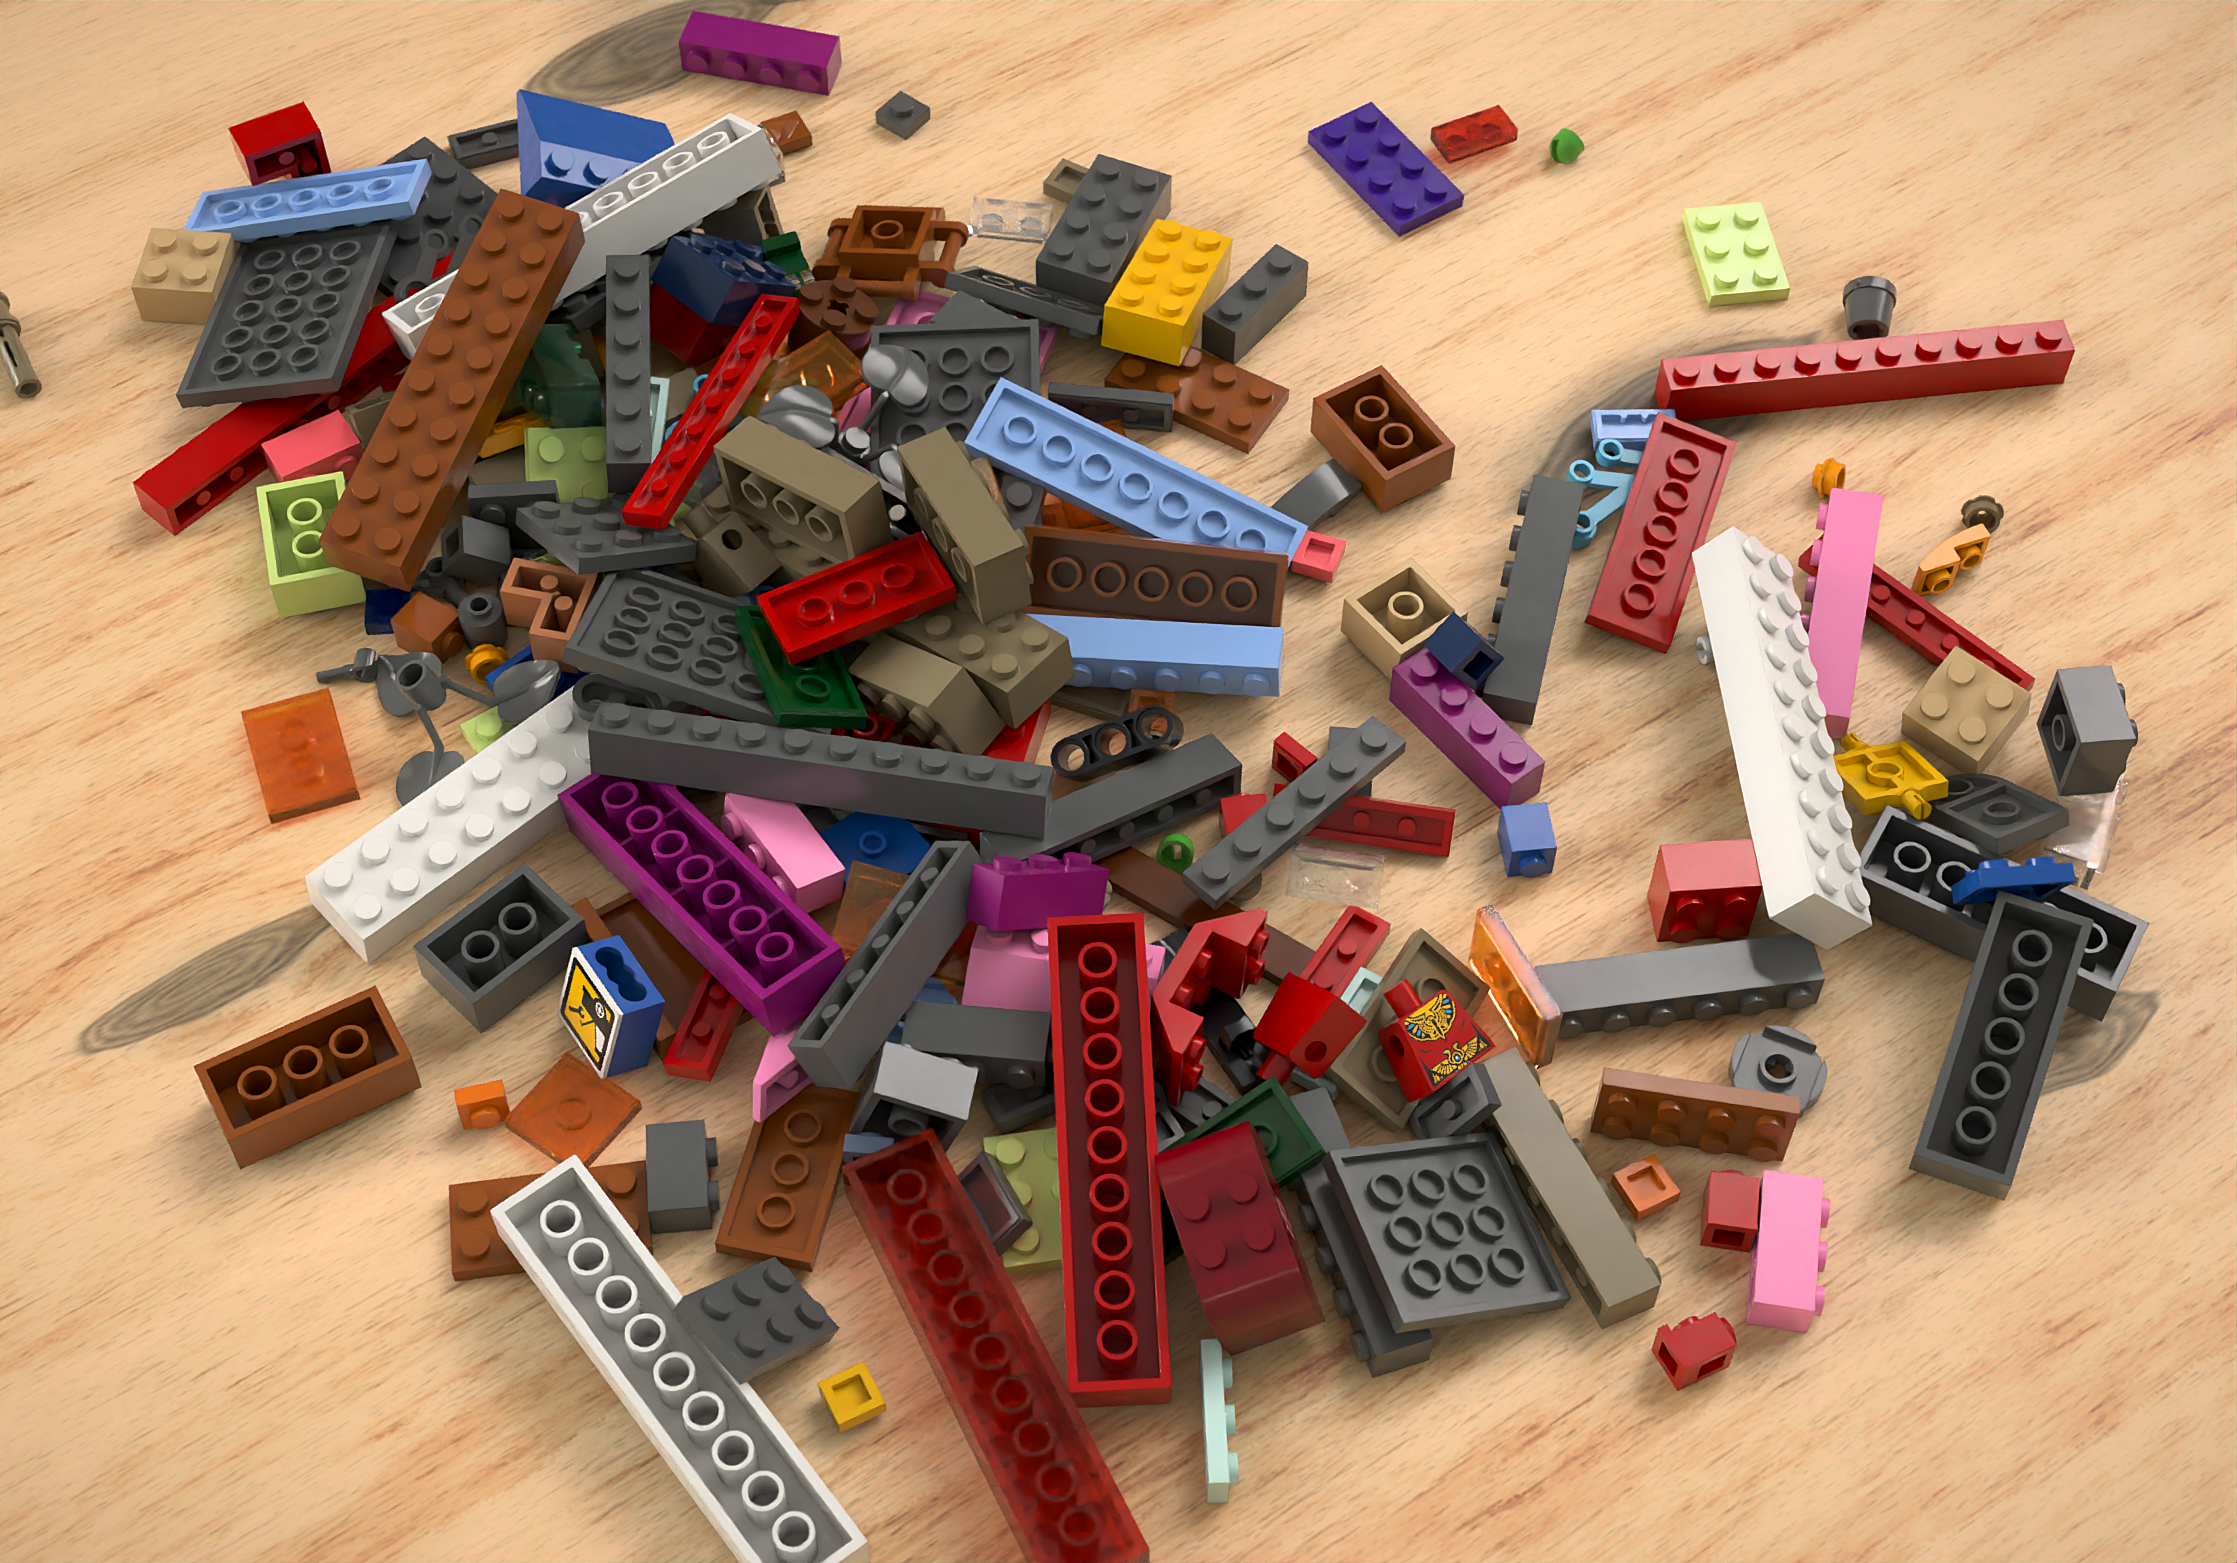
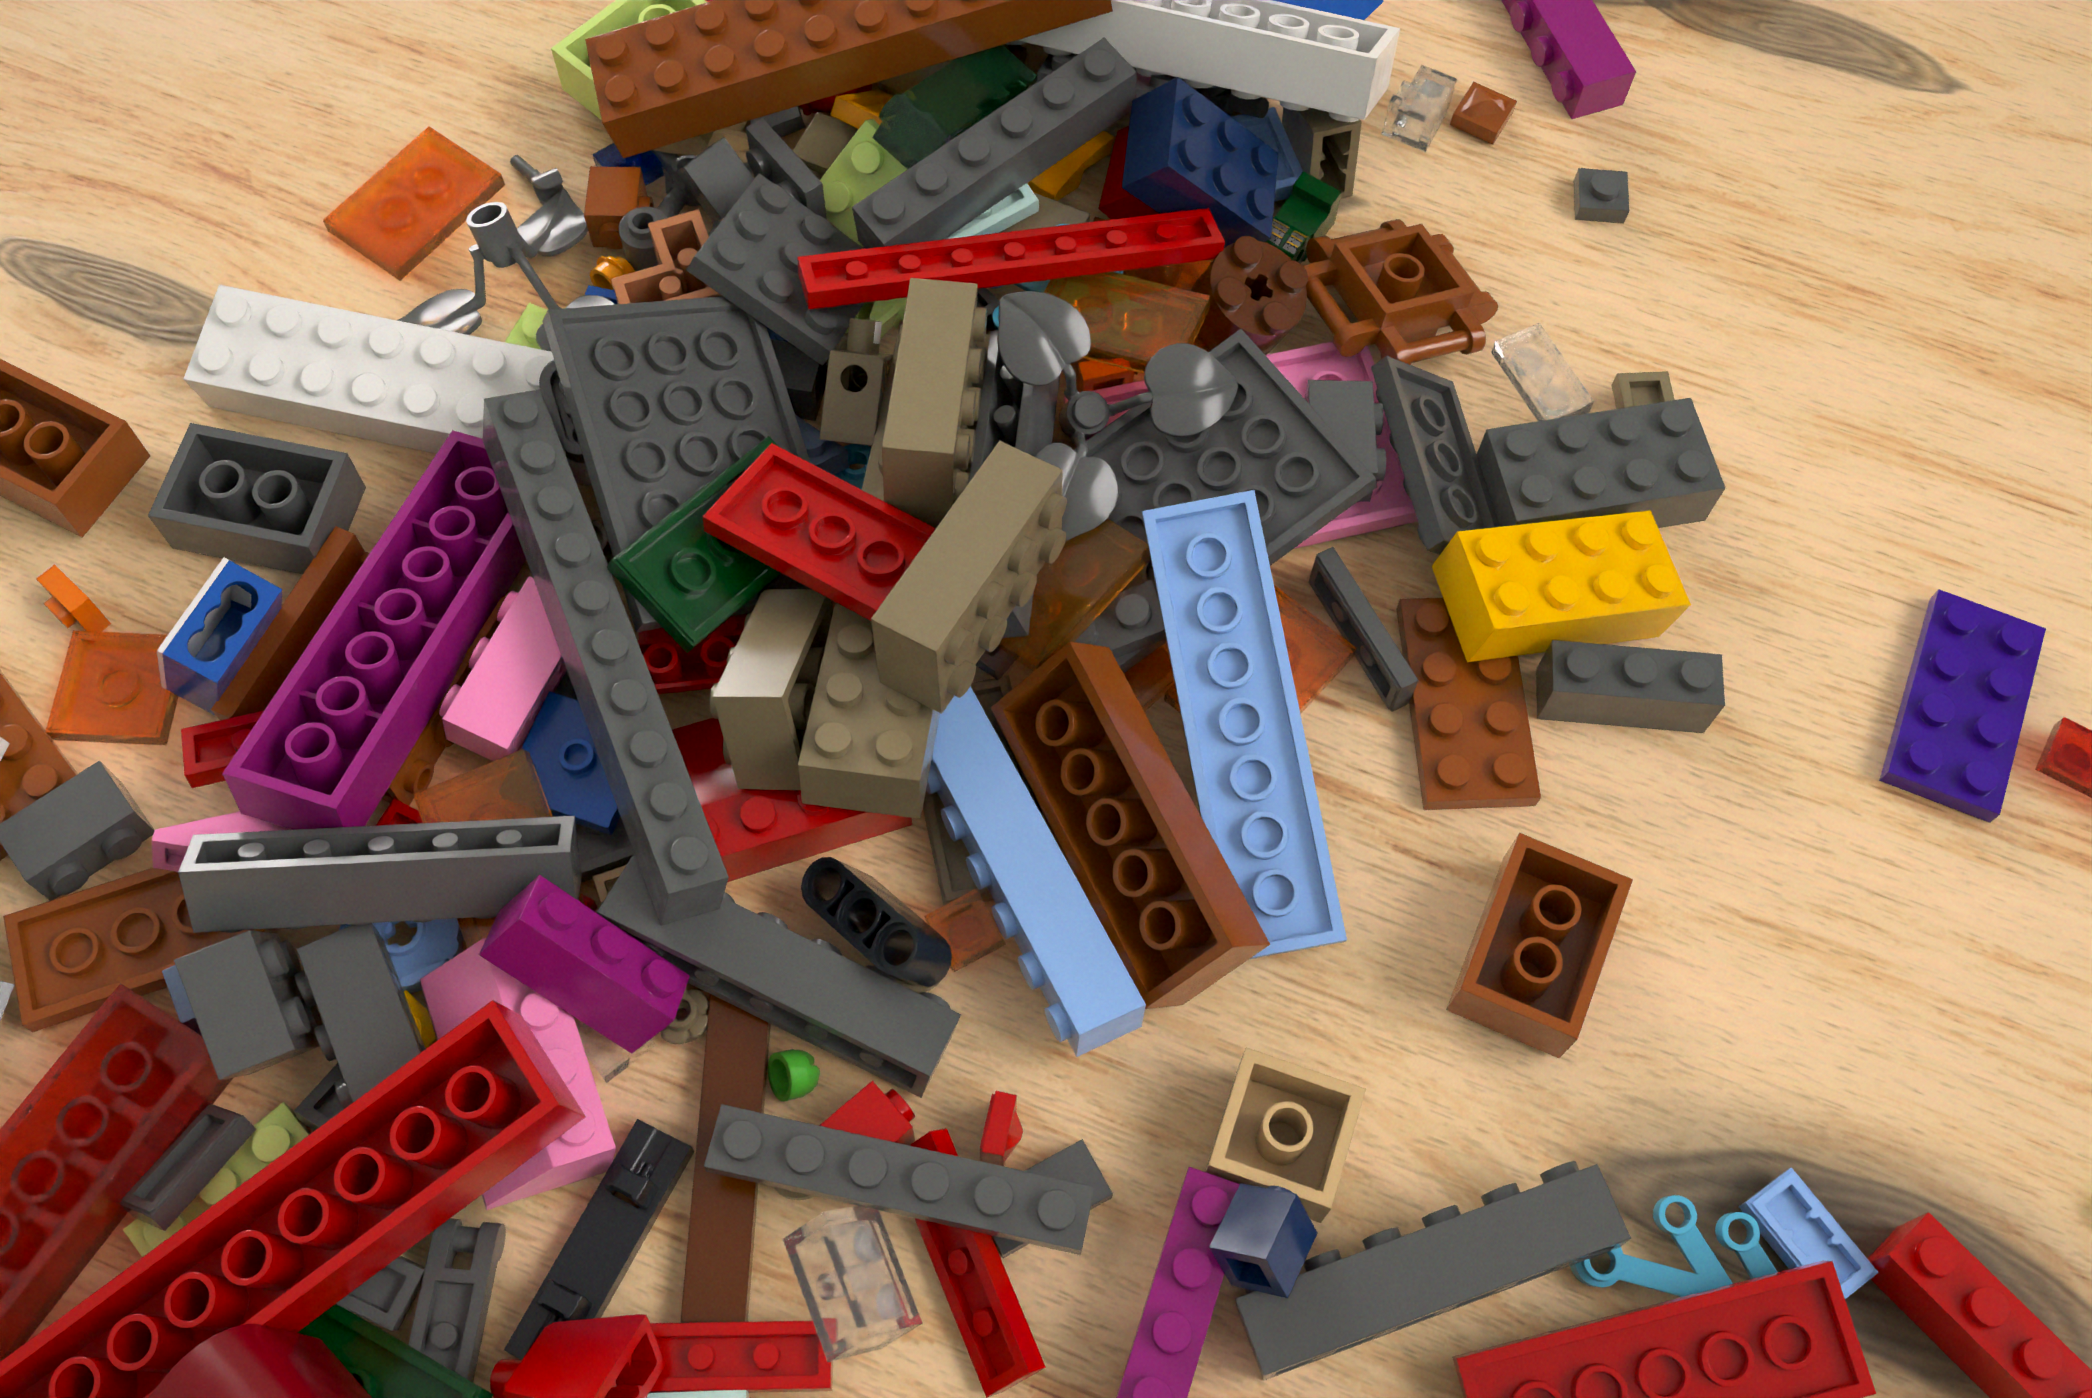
camera: 55 degrees right, 10 degrees up
red slope [1150,908,1270,1106] -> none
dark grey slope [1270,458,1363,531] -> none
coral plate [1291,530,1346,583] -> none

